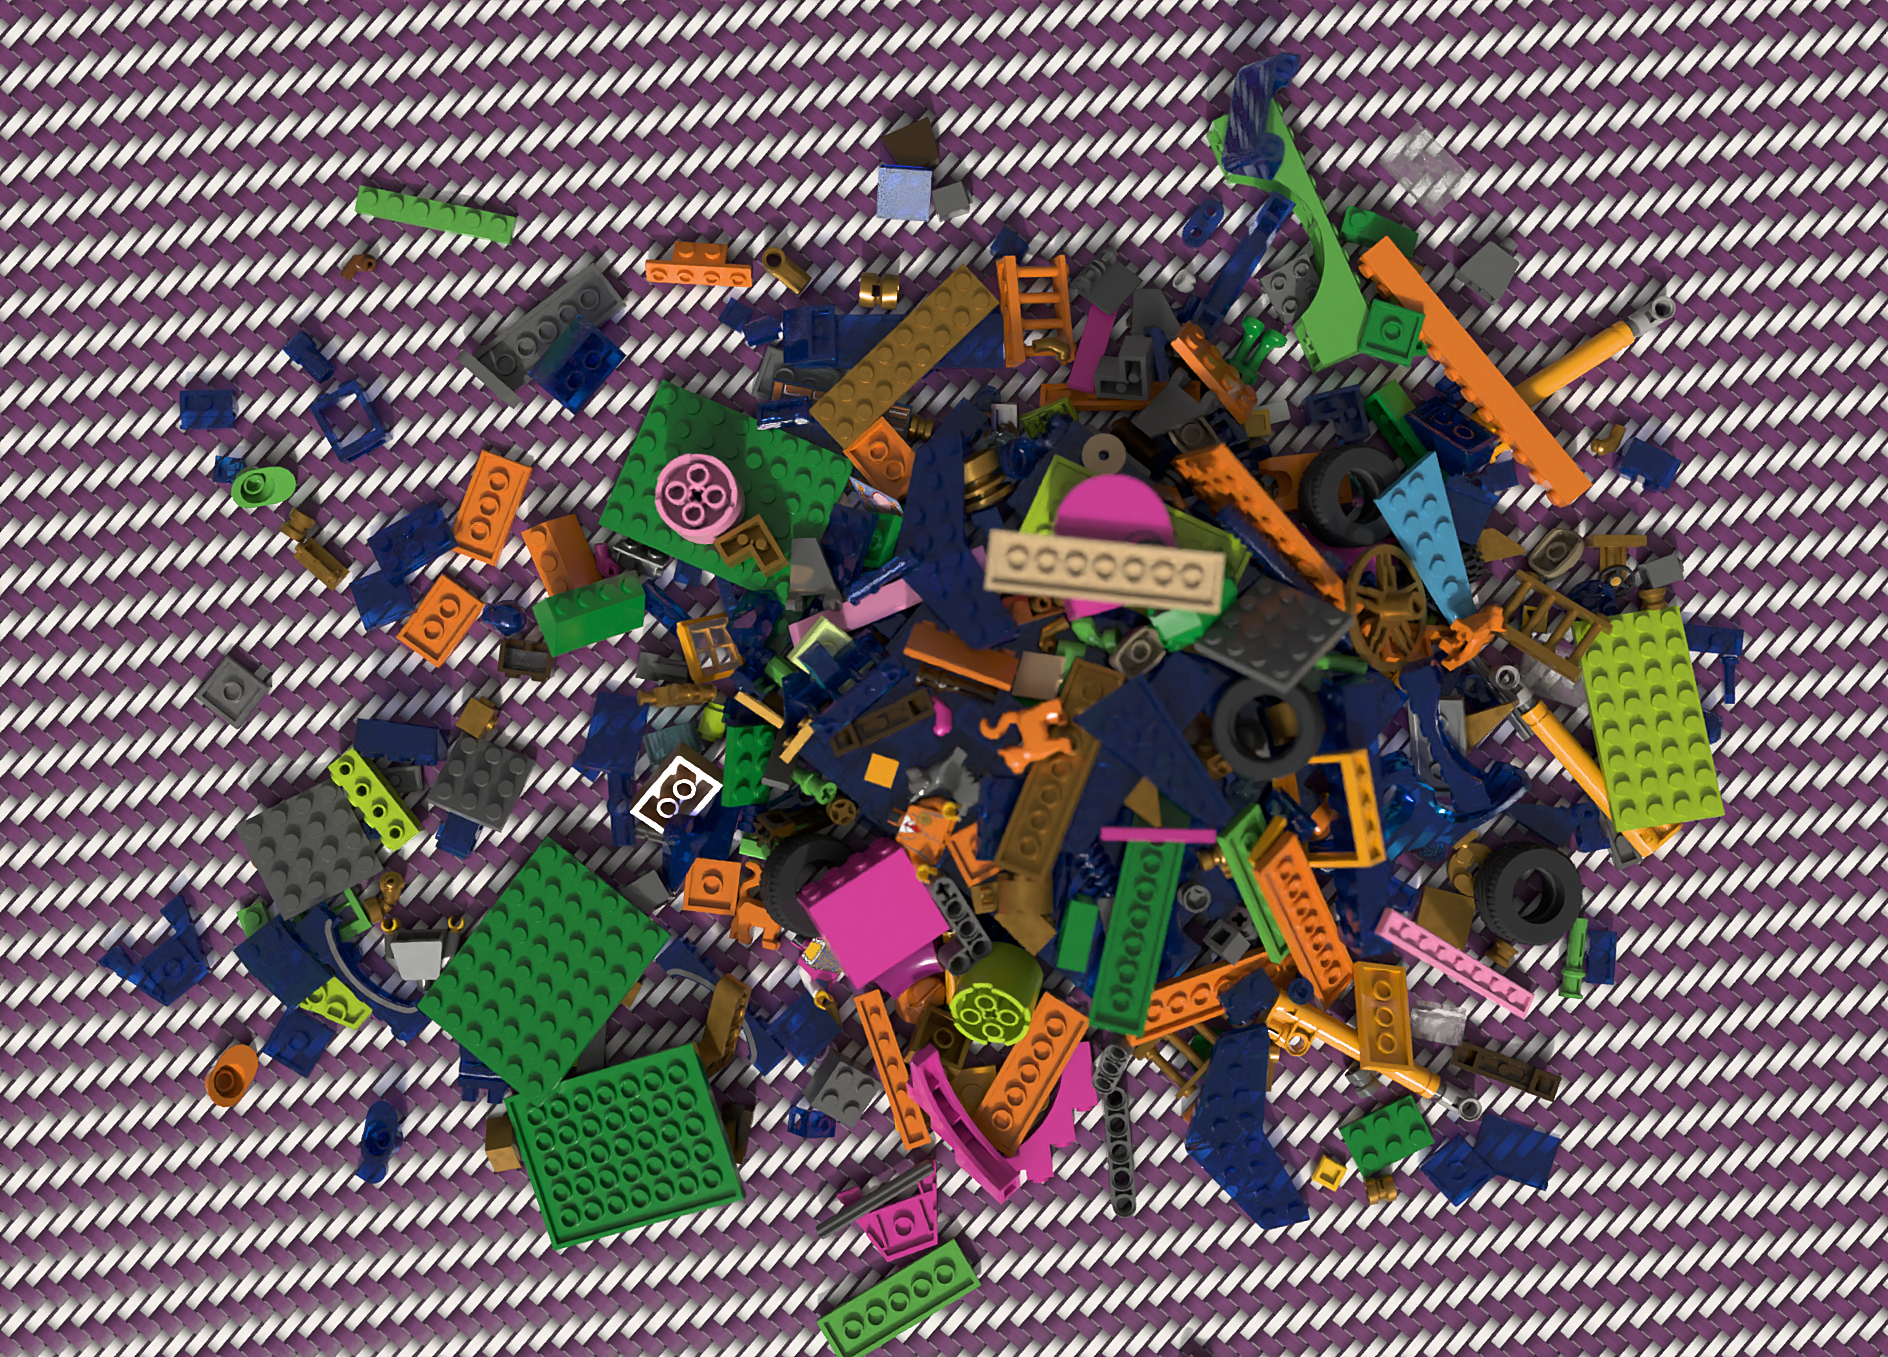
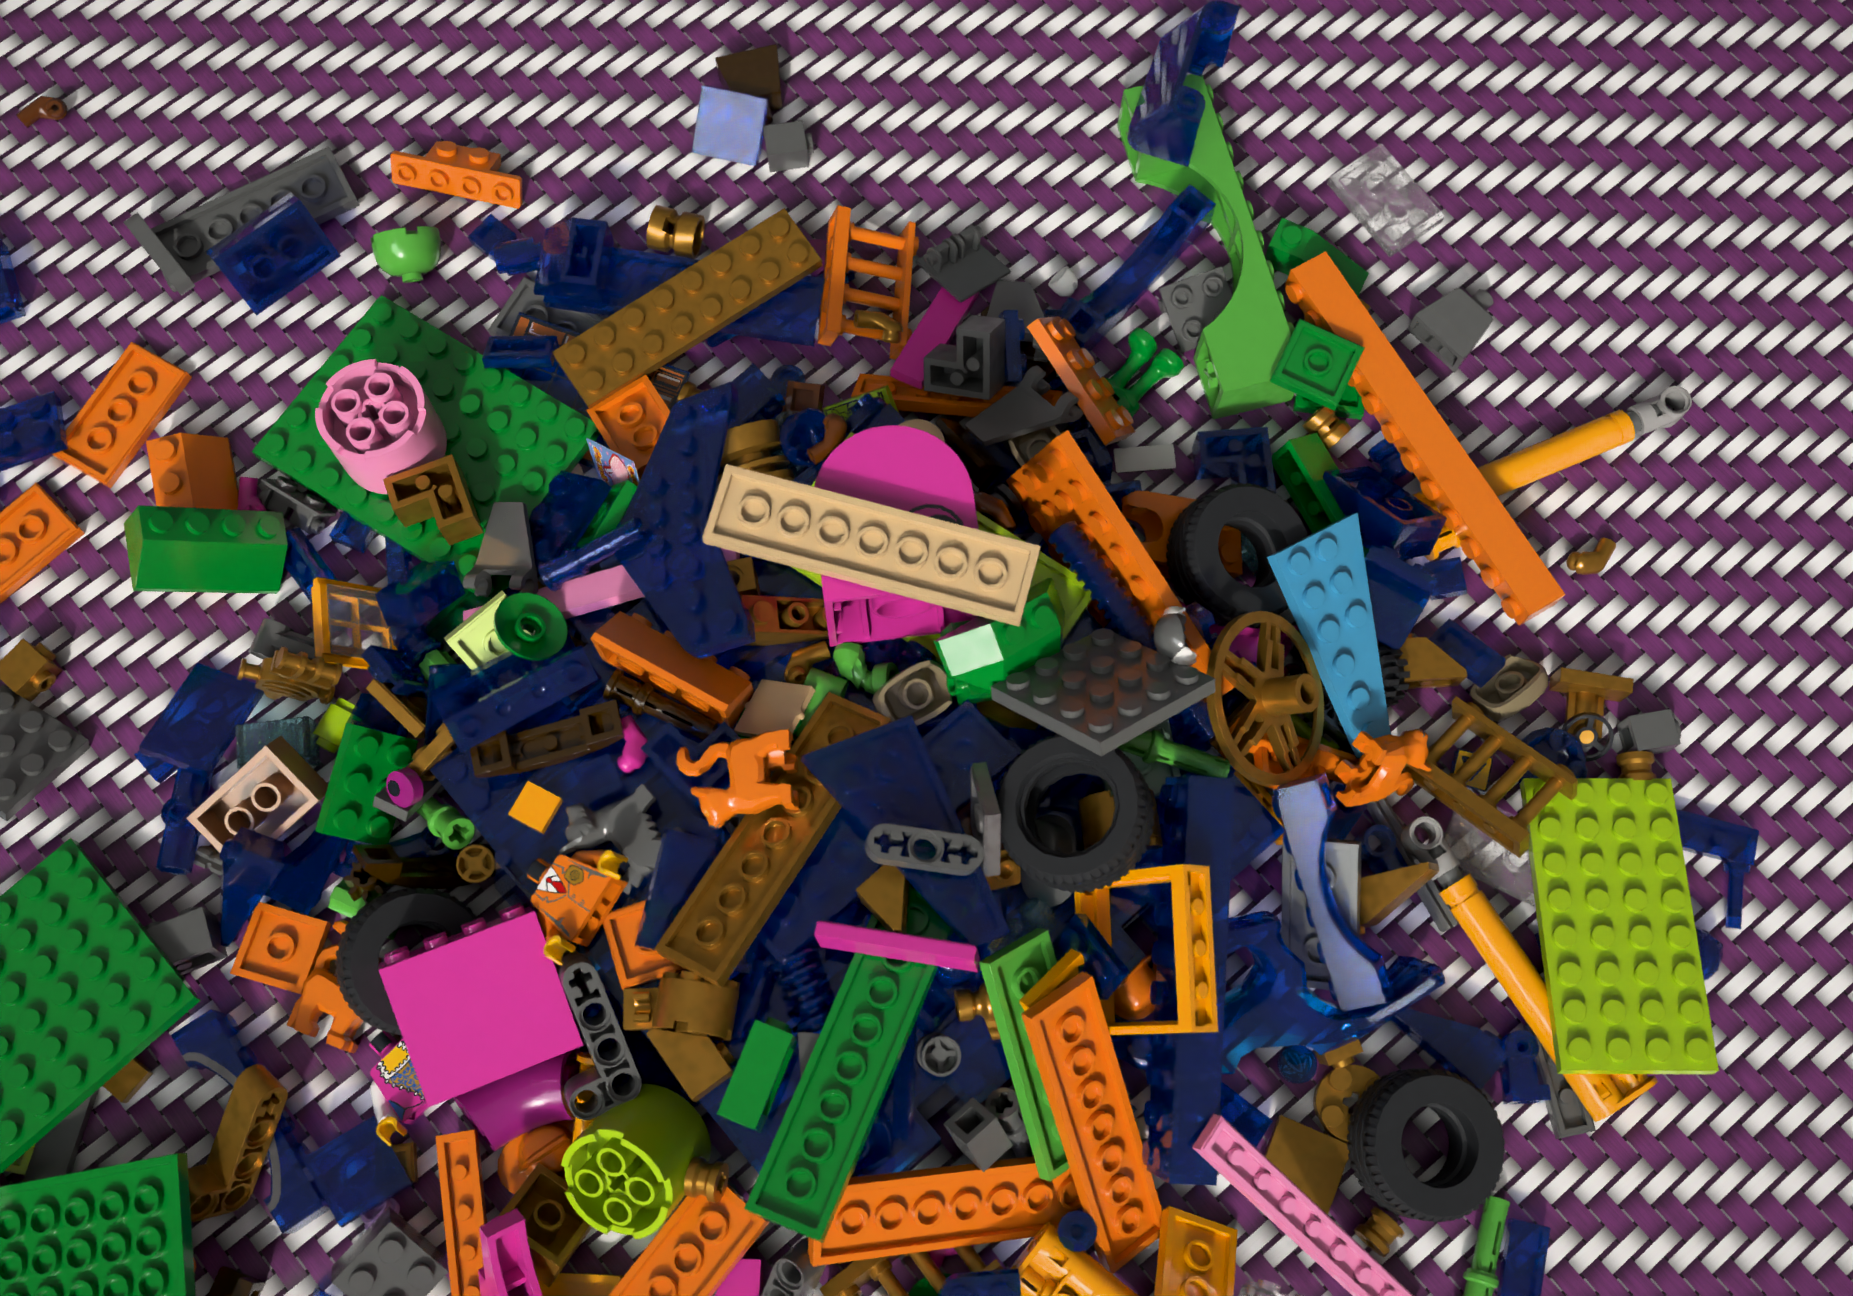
camera: 10 degrees right, 15 degrees down
bright green plate [354,185,517,245] -> none
clear blue piece [482,600,527,636] -> none
dark brown window [497,637,557,682] -> none
pearl gold piece [762,247,812,296] -> none
clear blue brick [797,640,845,689] -> none
clear blue brick [989,226,1030,266] -> none
clear blue plate [1181,199,1224,249] -> none
clear blue bracket [1216,967,1280,1026] -> none
yellow tile [1243,409,1271,438] -> none
clear blue brick [1612,437,1682,493] -> none
none -> bright green cylinder [370,226,441,283]
none -> magenta tile [386,767,423,808]
none -> green dish [494,593,567,661]
none -> pearl gold wheel [684,1156,729,1203]
none -> reddish brown arm [807,413,848,465]
none -> dark grey beam [865,823,984,876]
none -> flat silver tile [970,762,1001,877]
none -> dark grey hair [1154,606,1197,666]
none -> pearl gold wheel [1302,406,1351,450]
none -> clear blue plate [1428,618,1506,688]

